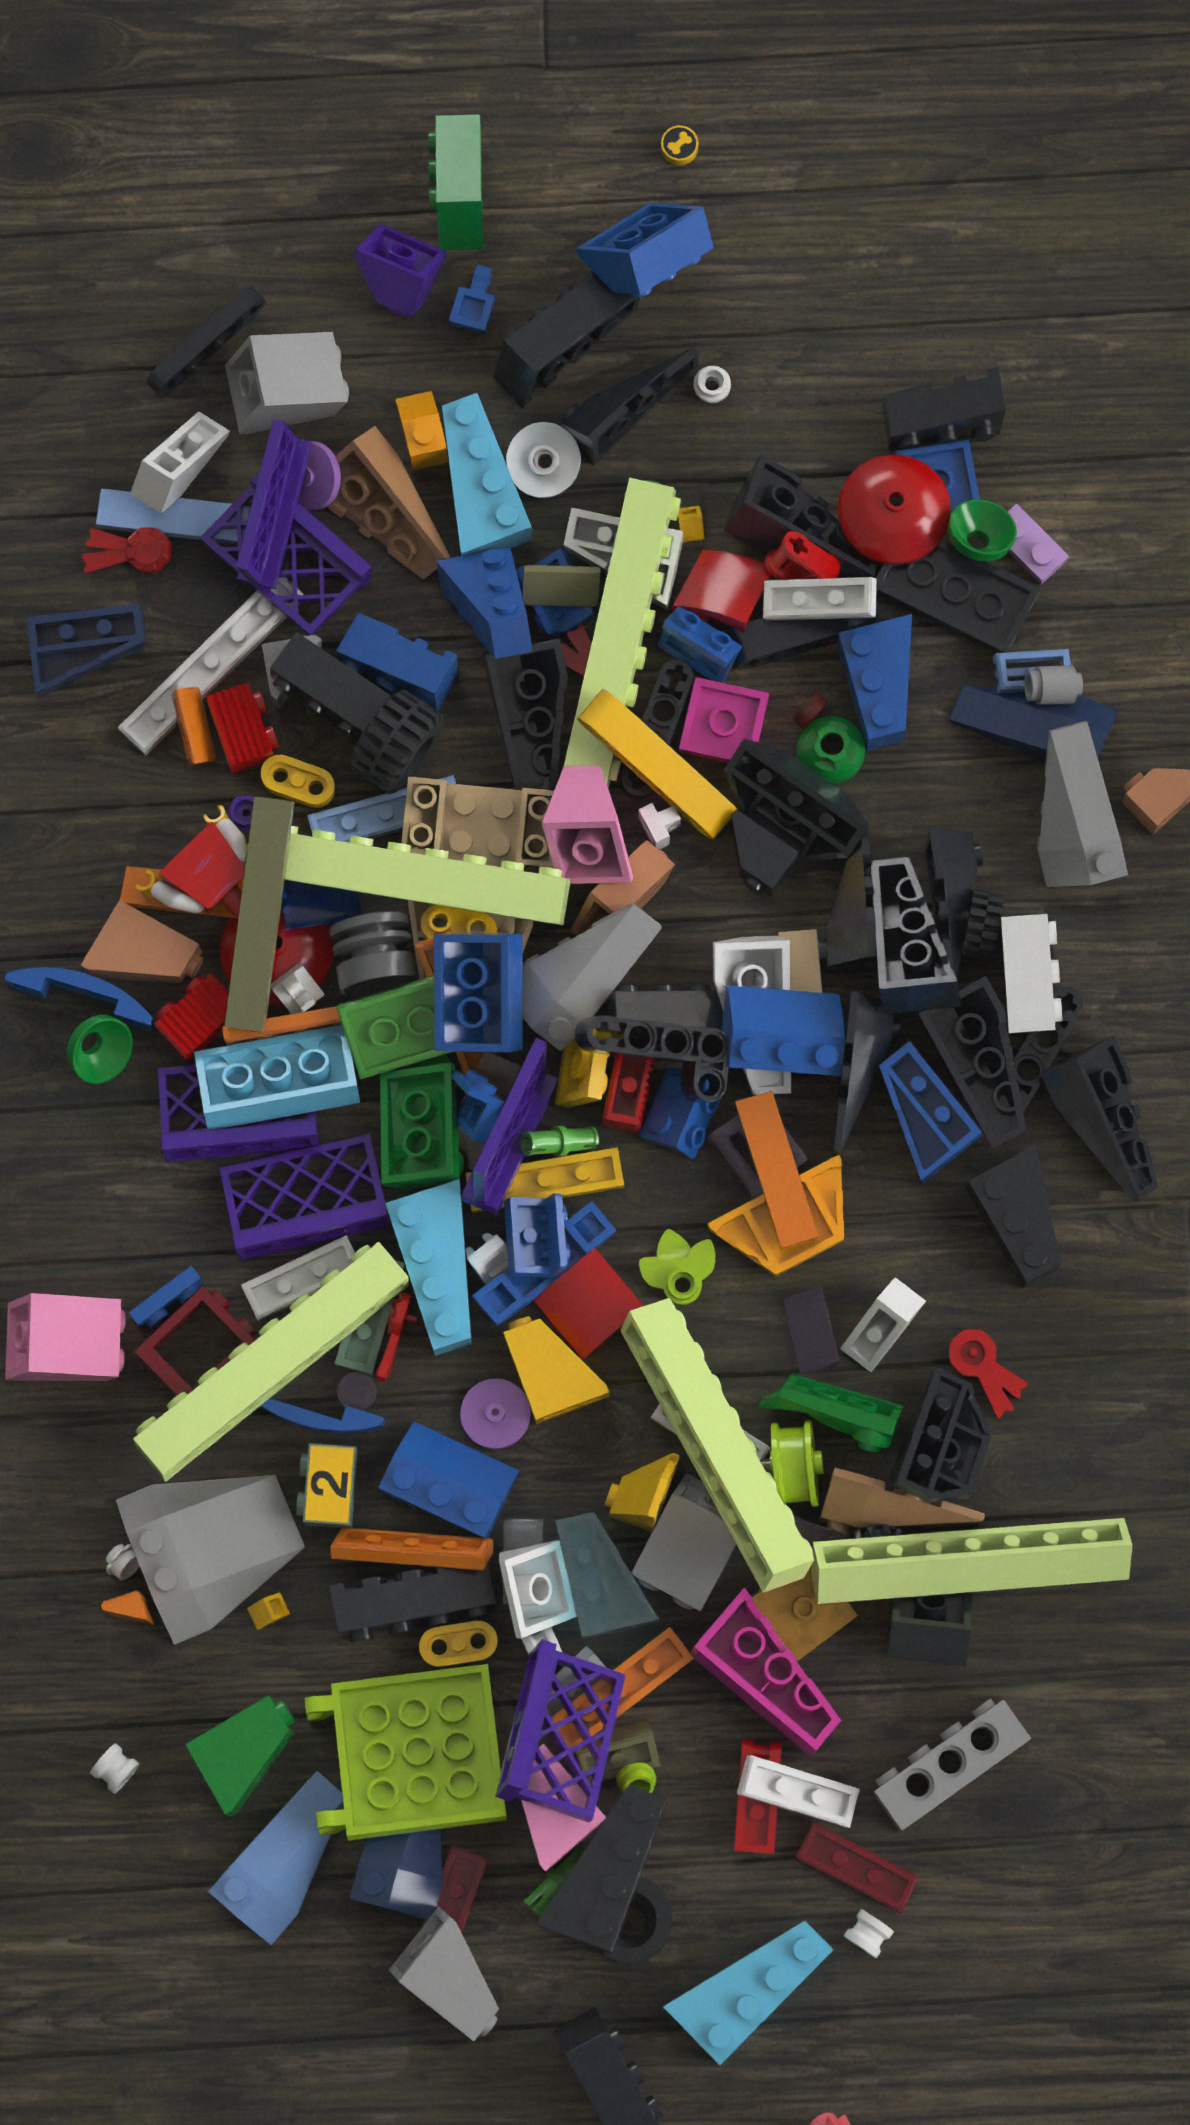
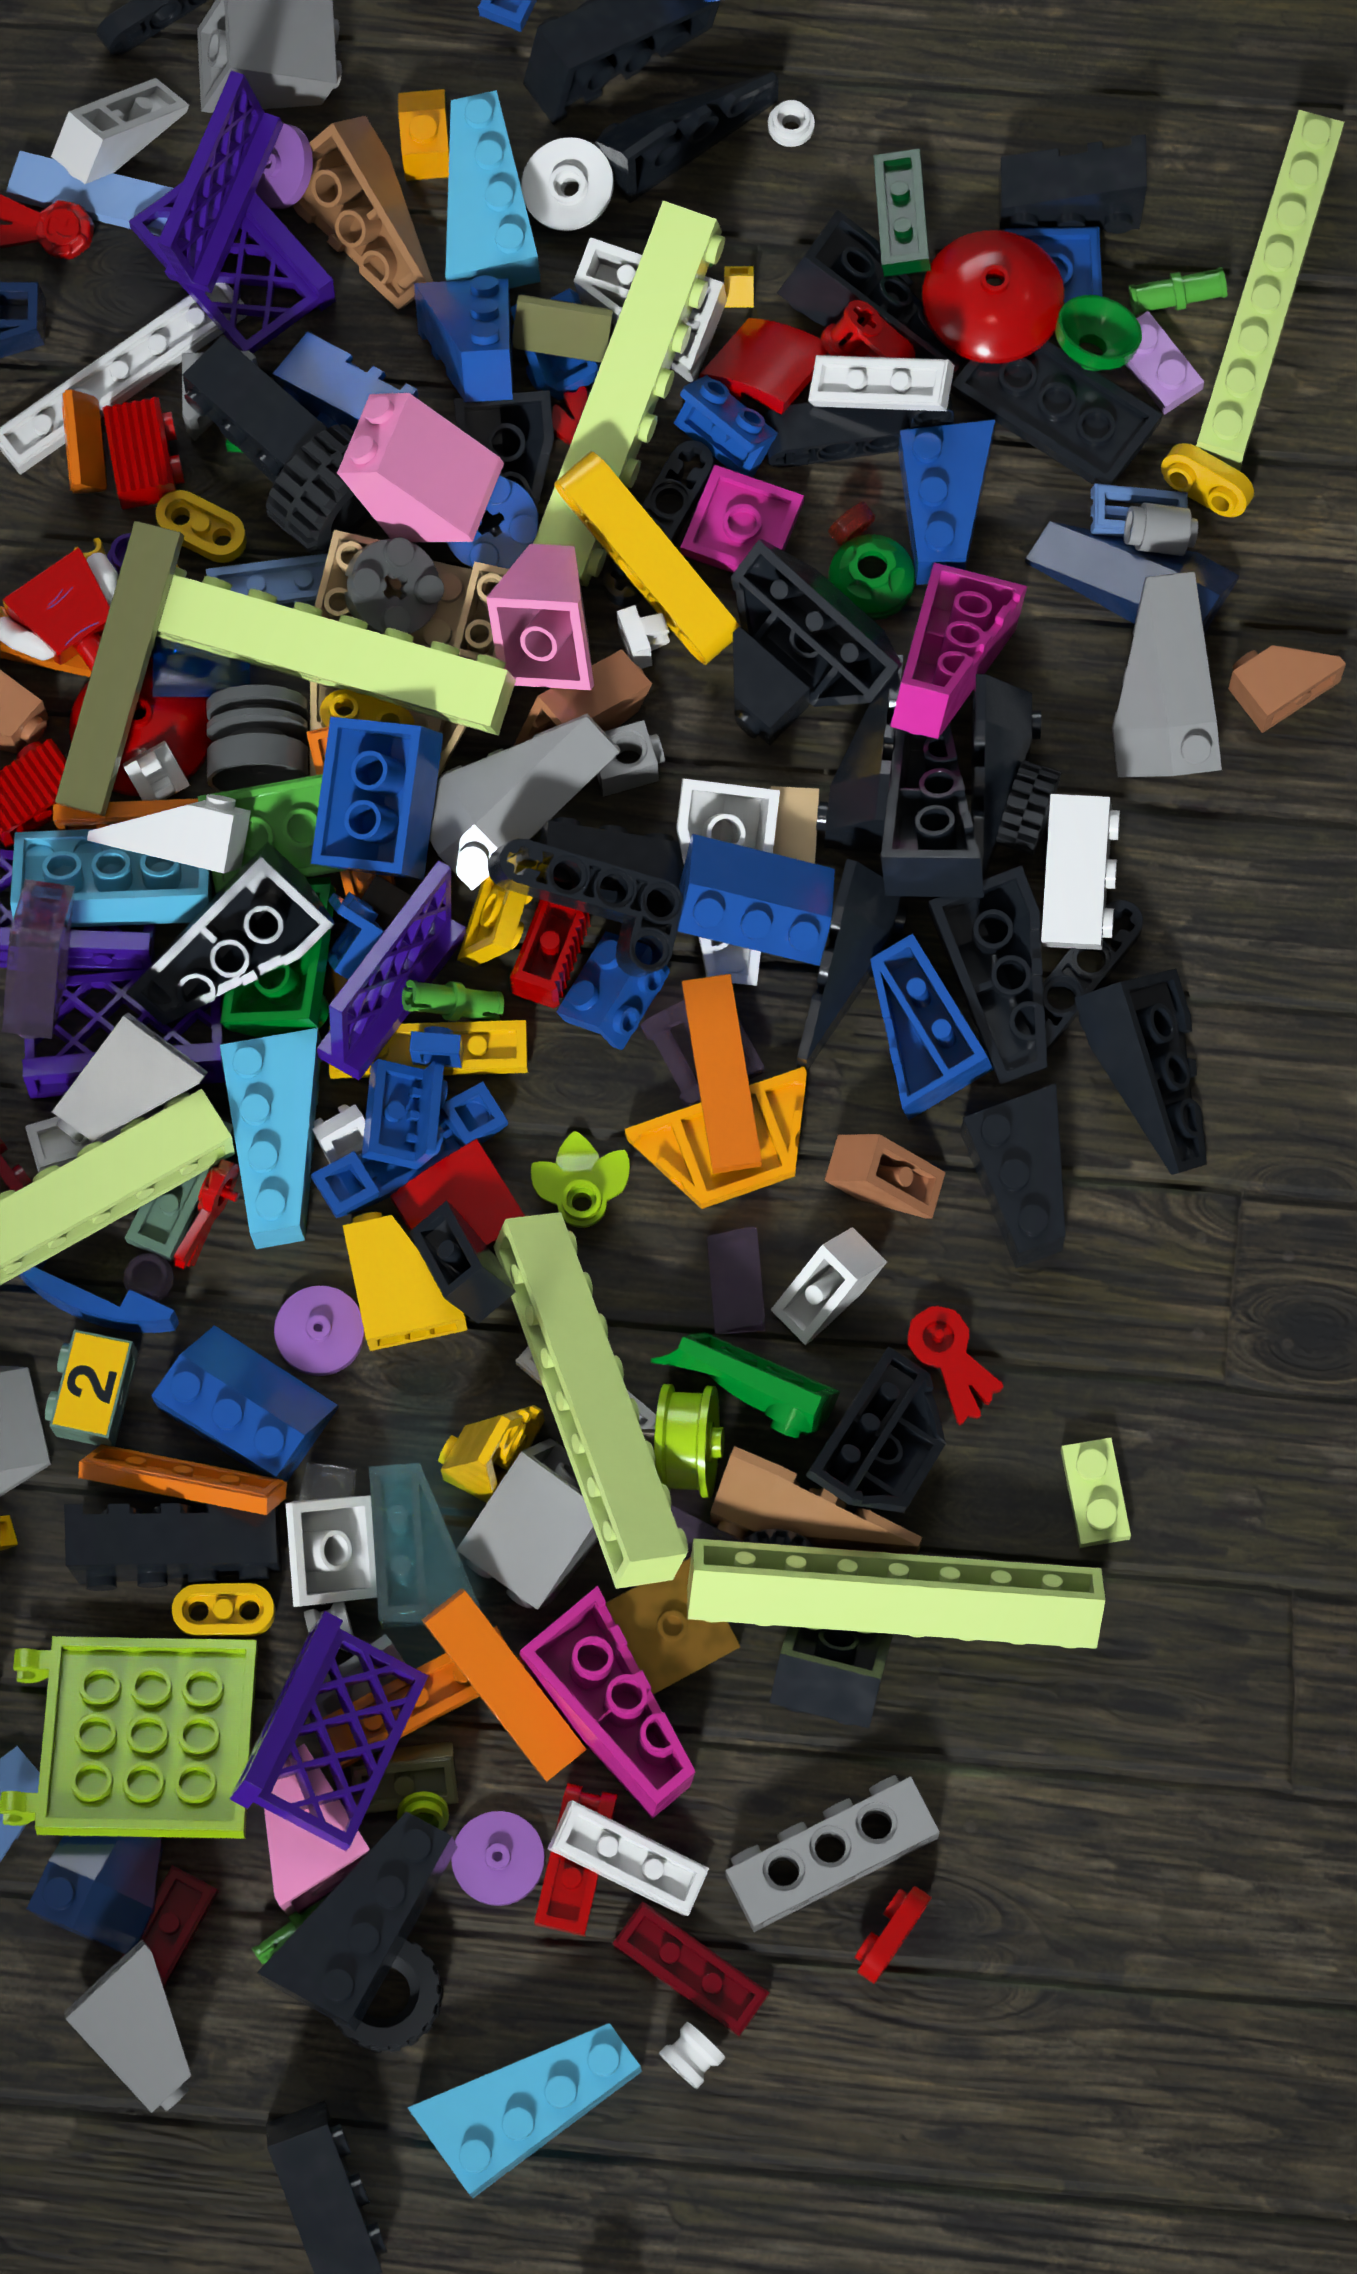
camera: 10 degrees right, 5 degrees down
none -> clear purple window [2,879,75,1039]
none -> light grey slope [52,1013,208,1142]
none -> white slope [87,795,251,873]
none -> black wedge [127,842,334,1025]
none -> bright pink slope [337,393,504,542]
none -> dark grey plate [344,537,444,634]
none -> blue plate [409,1026,464,1068]
none -> black slope [409,1201,516,1323]
none -> orange tile [421,1588,587,1782]
none -> blue plate [447,475,539,569]
none -> medium lavender piece [451,1811,545,1906]
none -> light grey brick [596,720,665,797]
none -> nougat slope [825,1134,946,1218]
none -> red plate [854,1886,932,1984]
none -> plate [873,149,931,277]
none -> dark pink wedge [890,562,1028,739]
none -> yellowish green plate [1061,1437,1131,1548]
none -> bright green pin [1128,267,1227,315]
none -> yellow plate [1161,443,1254,517]
none -> yellowish green brick [1196,110,1344,471]

